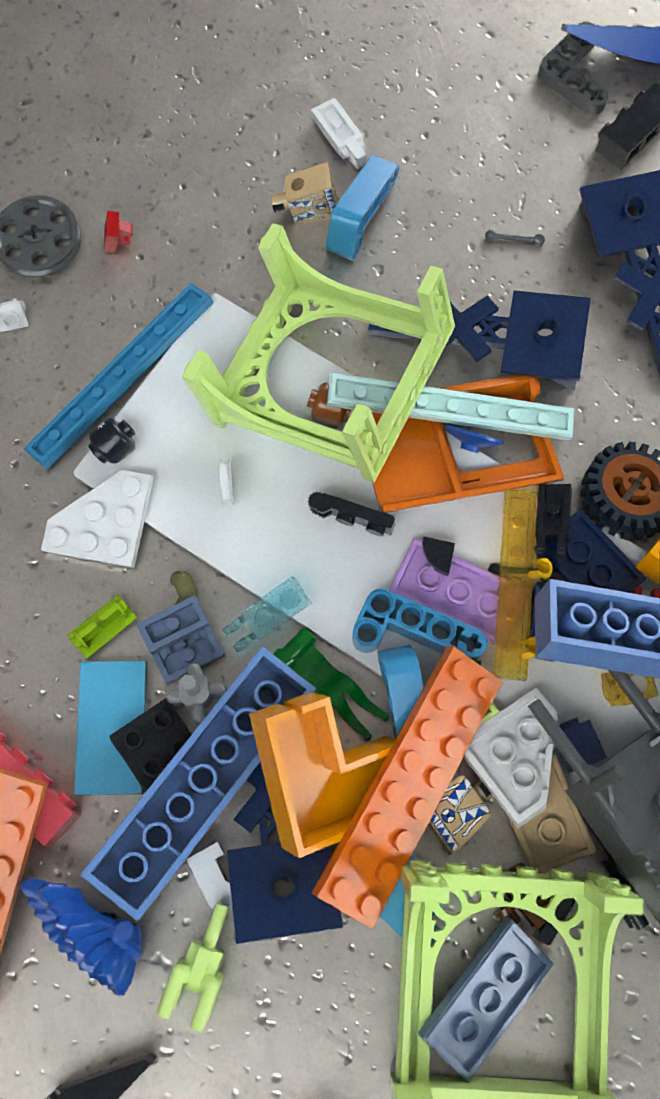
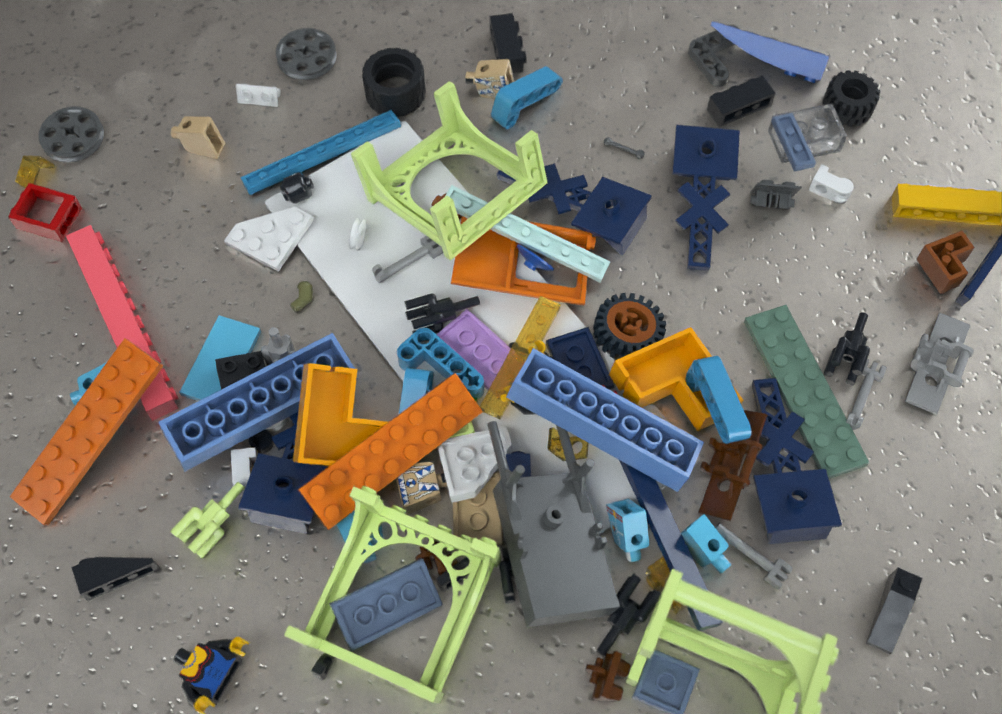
camera: 20 degrees right, 10 degrees down
blue piece [20,878,143,996] -> none
lime hinge [67,594,138,659] -> none
red tile [104,210,133,253] -> none
sand blue slope [136,595,225,686] -> none
clear light blue hinge [222,576,312,653] -> none
green flag [273,627,390,741] -> none
black hinge [308,491,395,536] -> none
white hinge [311,98,367,170] -> none
black tile [422,537,455,576] -> none
black hinge [535,484,572,563] -> none
none -> black tile [249,429,274,454]
none -> black tyre [362,48,426,117]
none -> light grey hinge [372,236,443,283]
none -> black plant [404,293,480,334]
none -> black brick [489,13,527,73]

